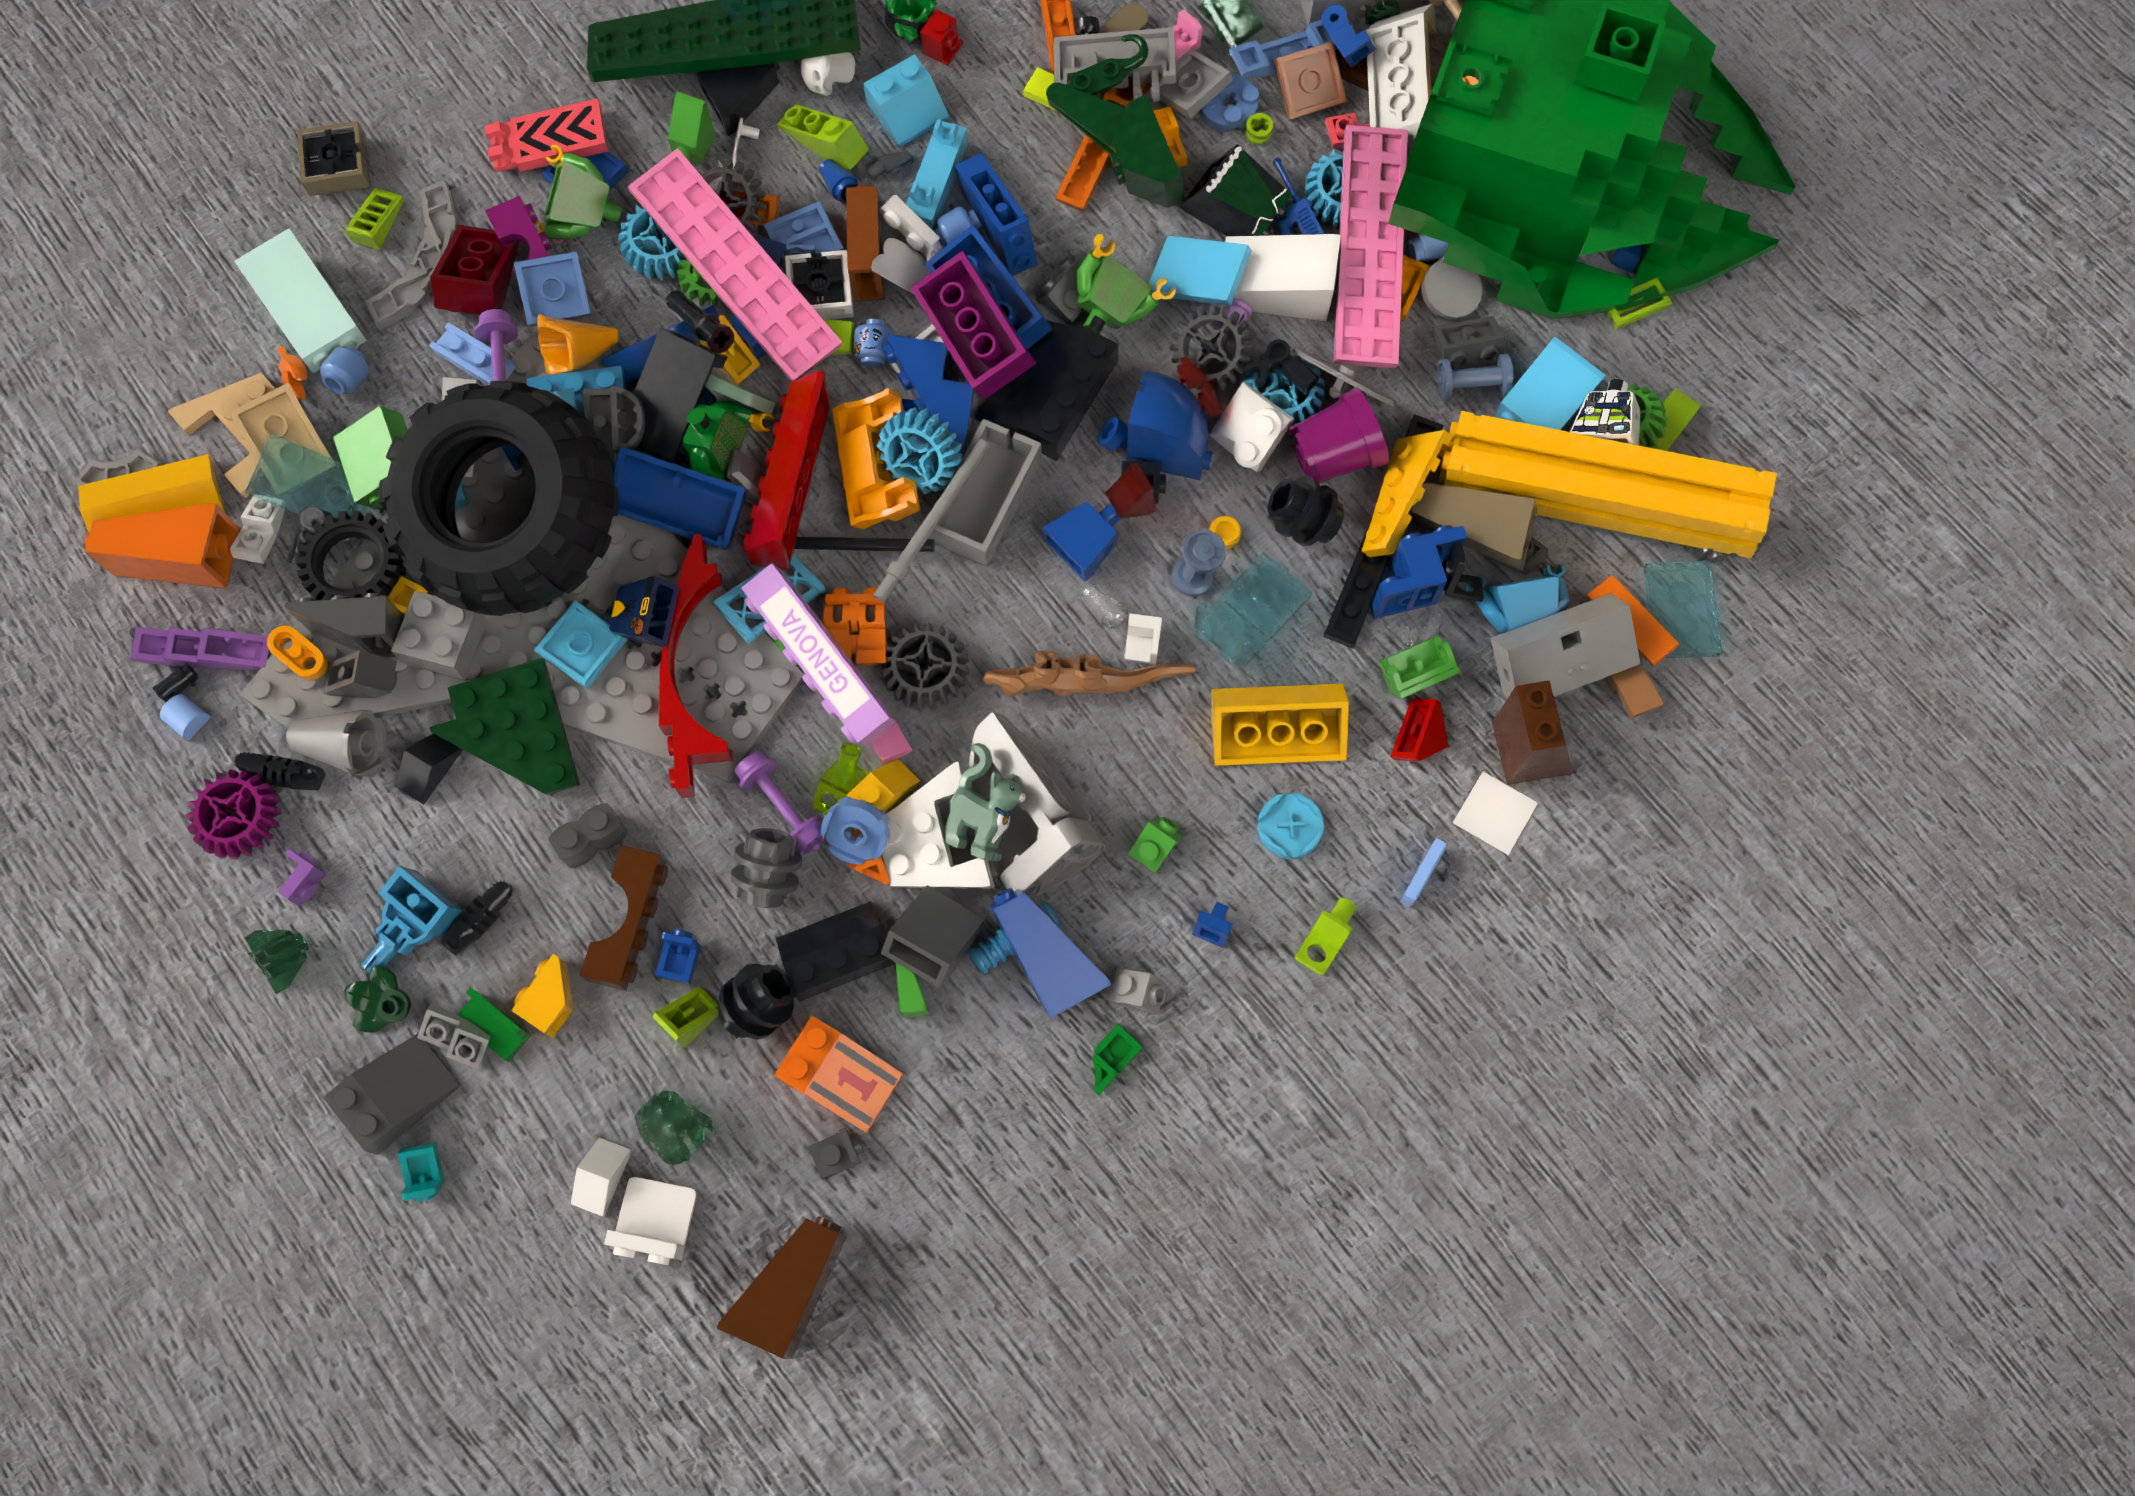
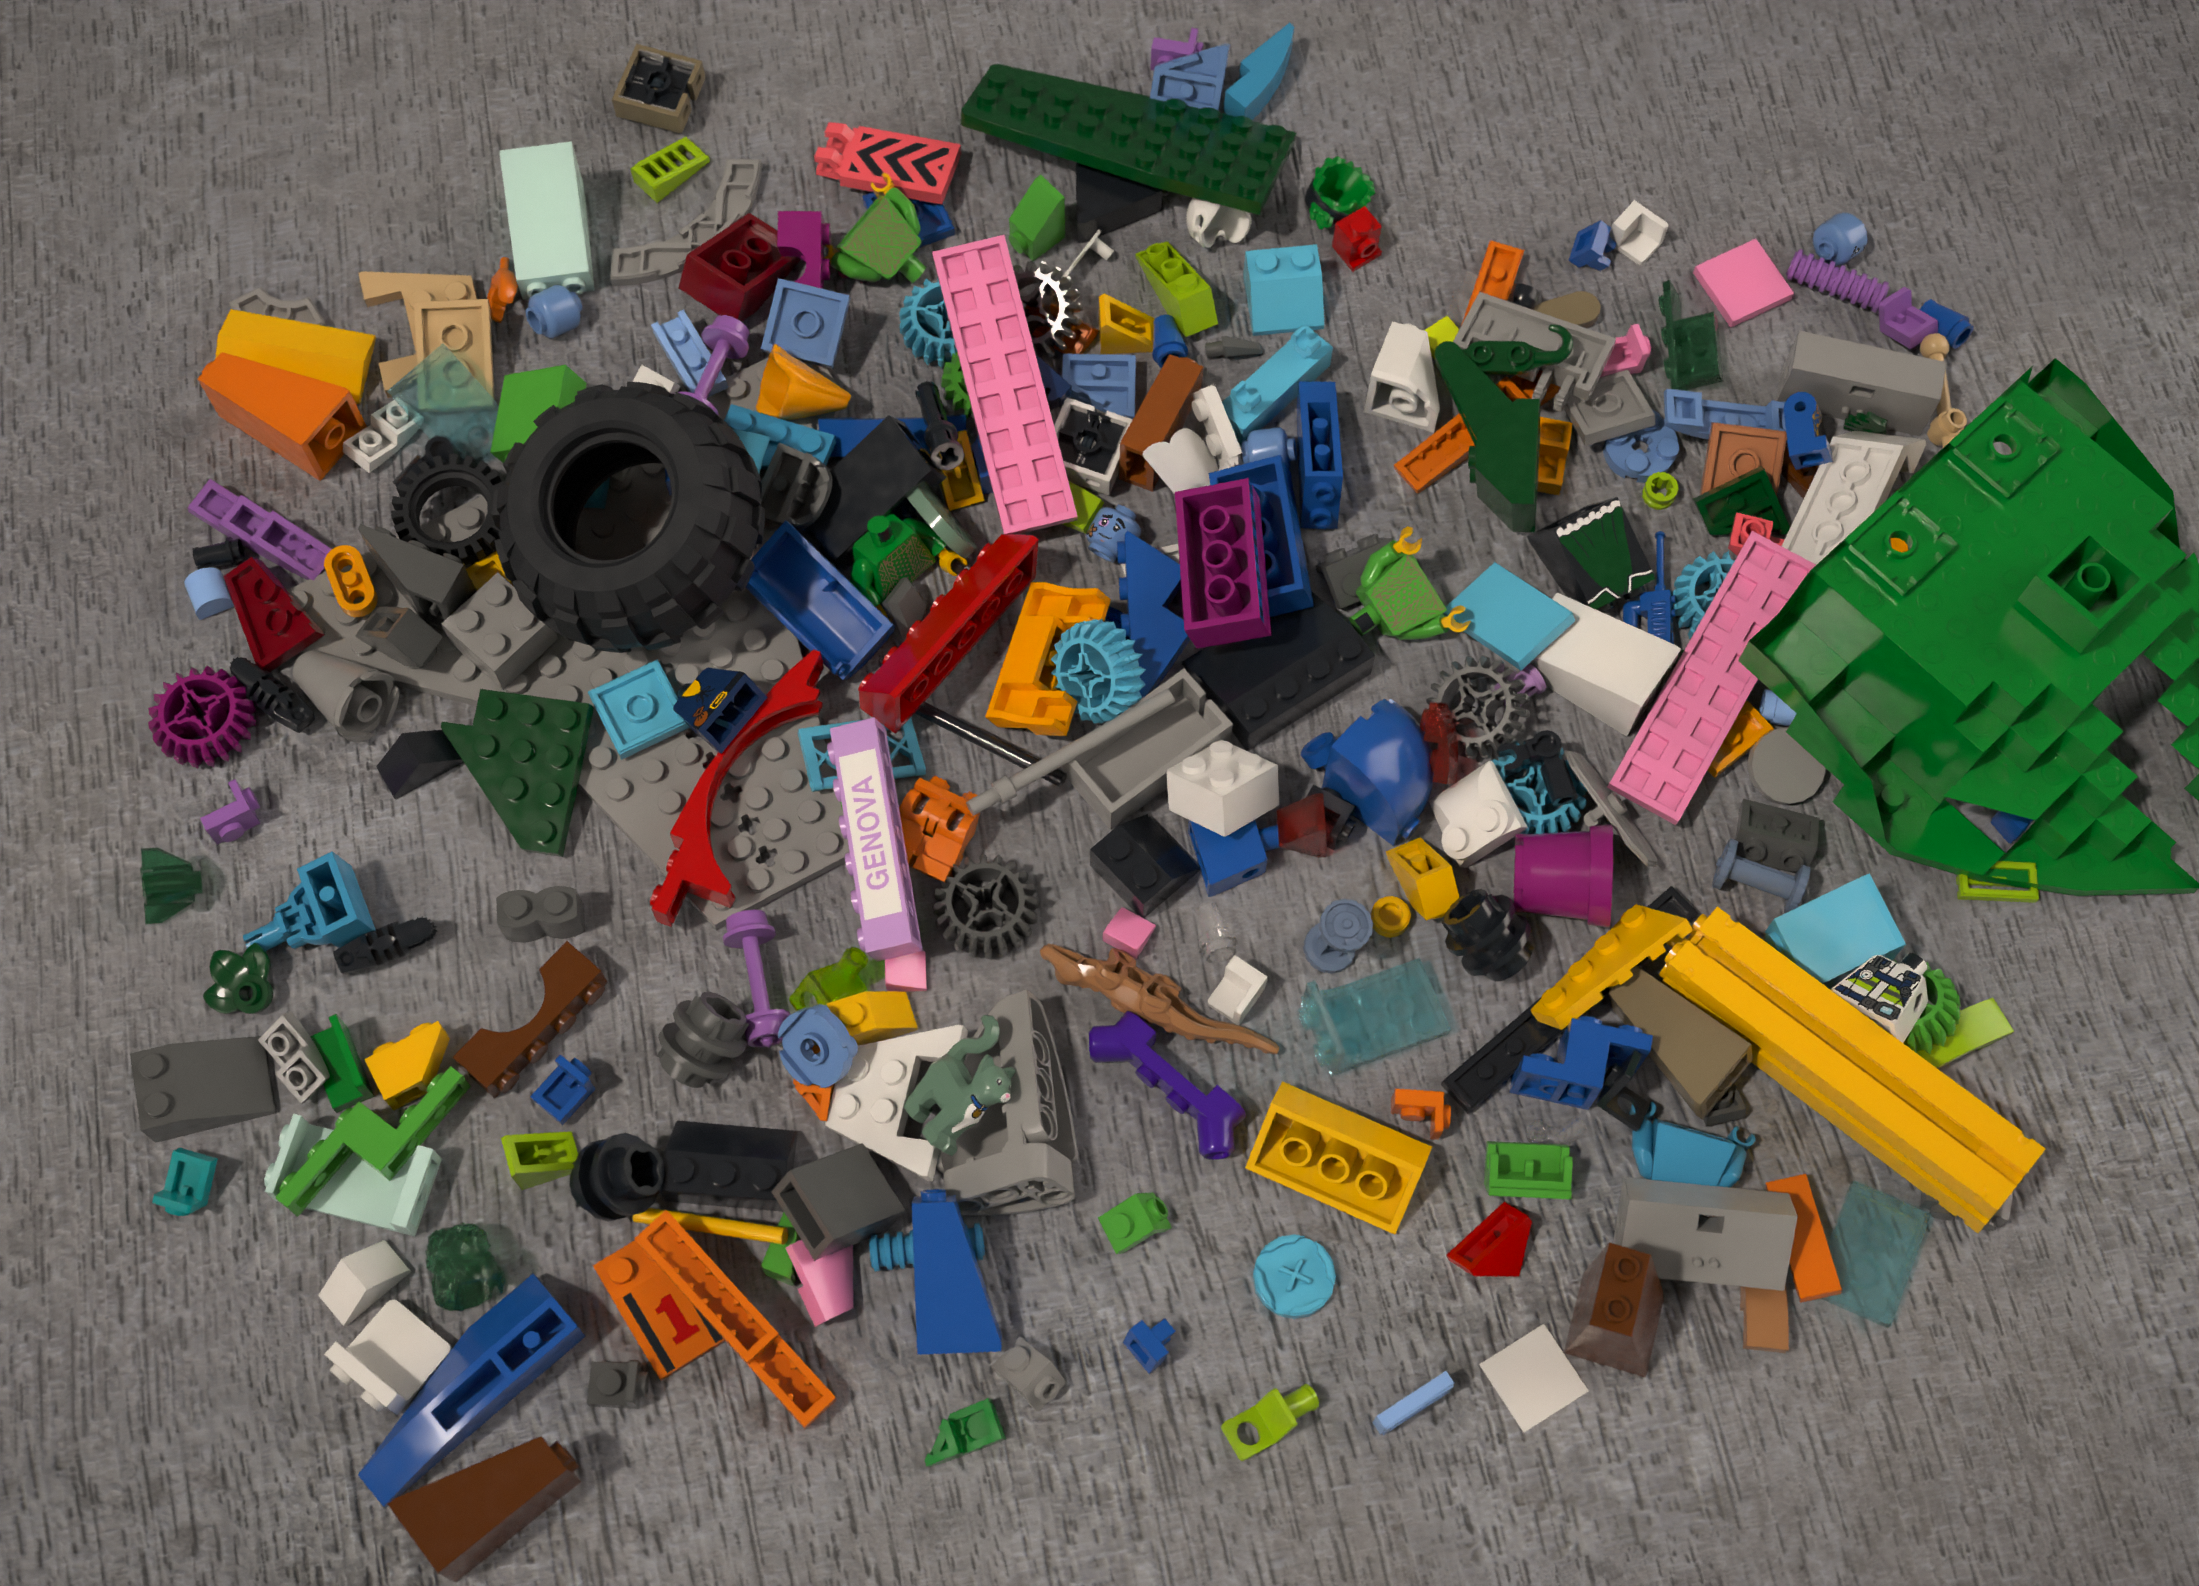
camera: 25 degrees right, 5 degrees down
none -> dark red wing [223,557,325,672]
none -> light aqua panel [264,1114,442,1237]
none -> bright green bracket [275,1066,471,1217]
none -> blue wedge [358,1273,586,1508]
none -> yellow bar [632,1208,788,1245]
none -> orange slope [634,1210,836,1429]
none -> bright pink slope [785,1240,854,1327]
none -> dark purple plate [1088,1011,1247,1160]
none -> black slope [1090,814,1200,918]
none -> yellow slope [1099,293,1154,354]
none -> bright pink slope [1103,907,1156,959]
none -> white brick [1166,740,1279,837]
none -> white slope [1364,321,1440,433]
none -> yellow slope [1385,837,1460,921]
none -> orange bracket [1391,1088,1451,1140]
none -> dark green wing [1693,466,1790,535]

